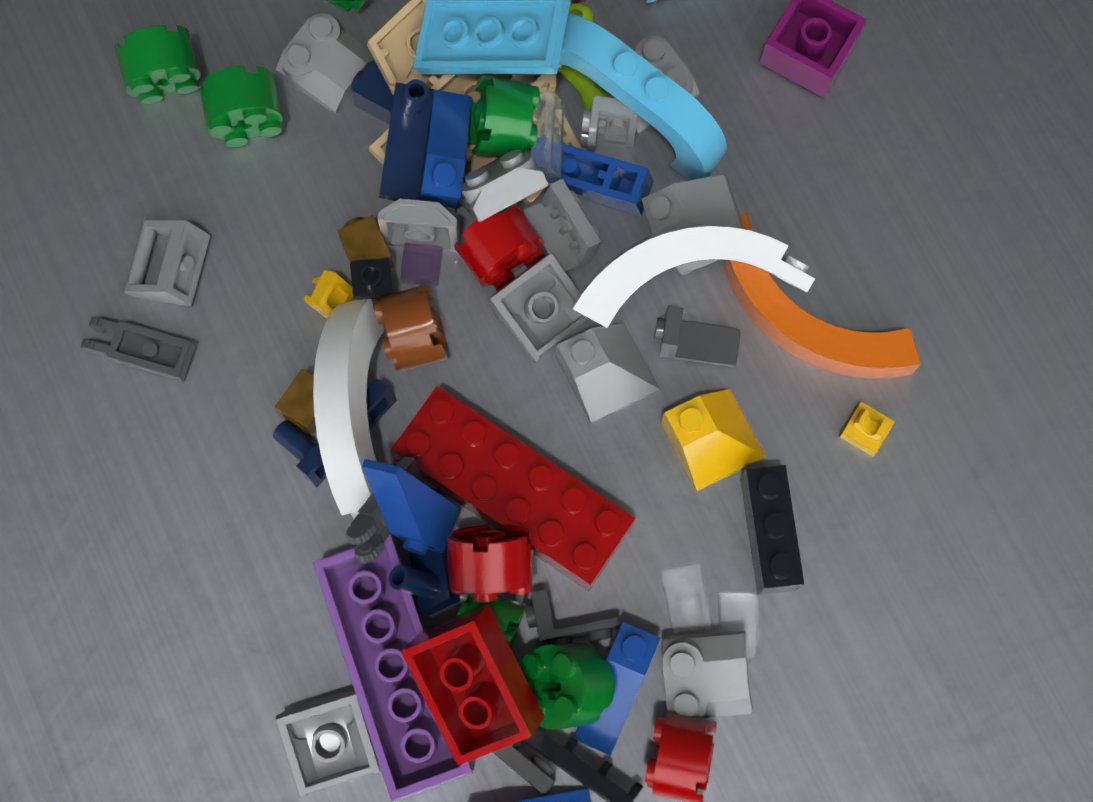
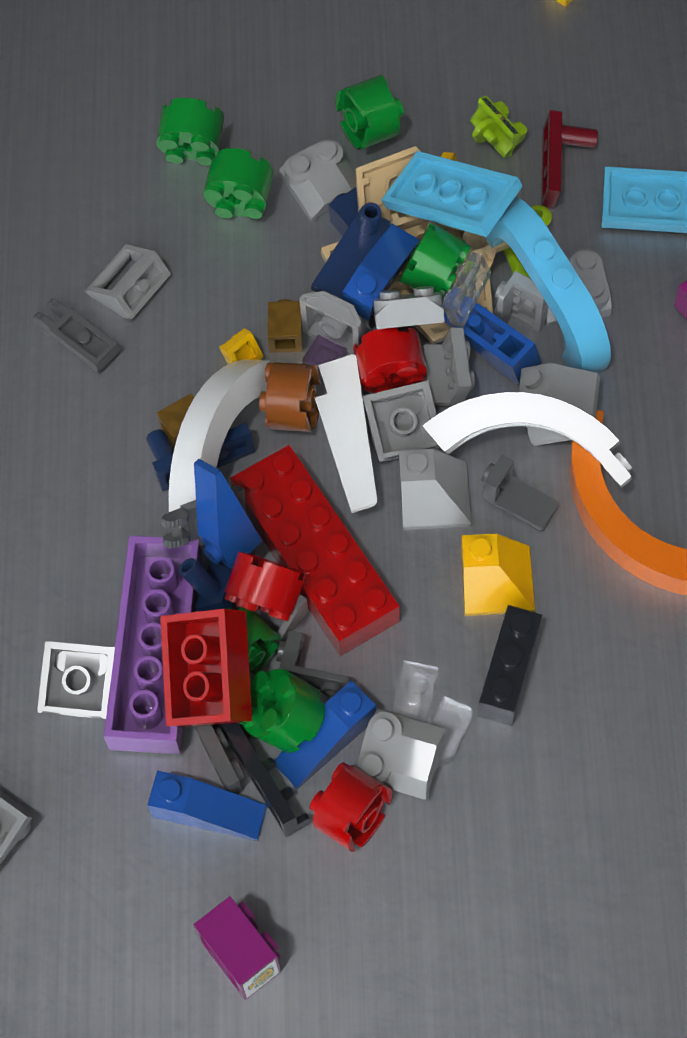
camera: 30 degrees right, 10 degrees down
black bracket [350,258,393,301] -> none
yellow tile [839,401,895,457] -> none
none -> white wedge [315,354,377,513]

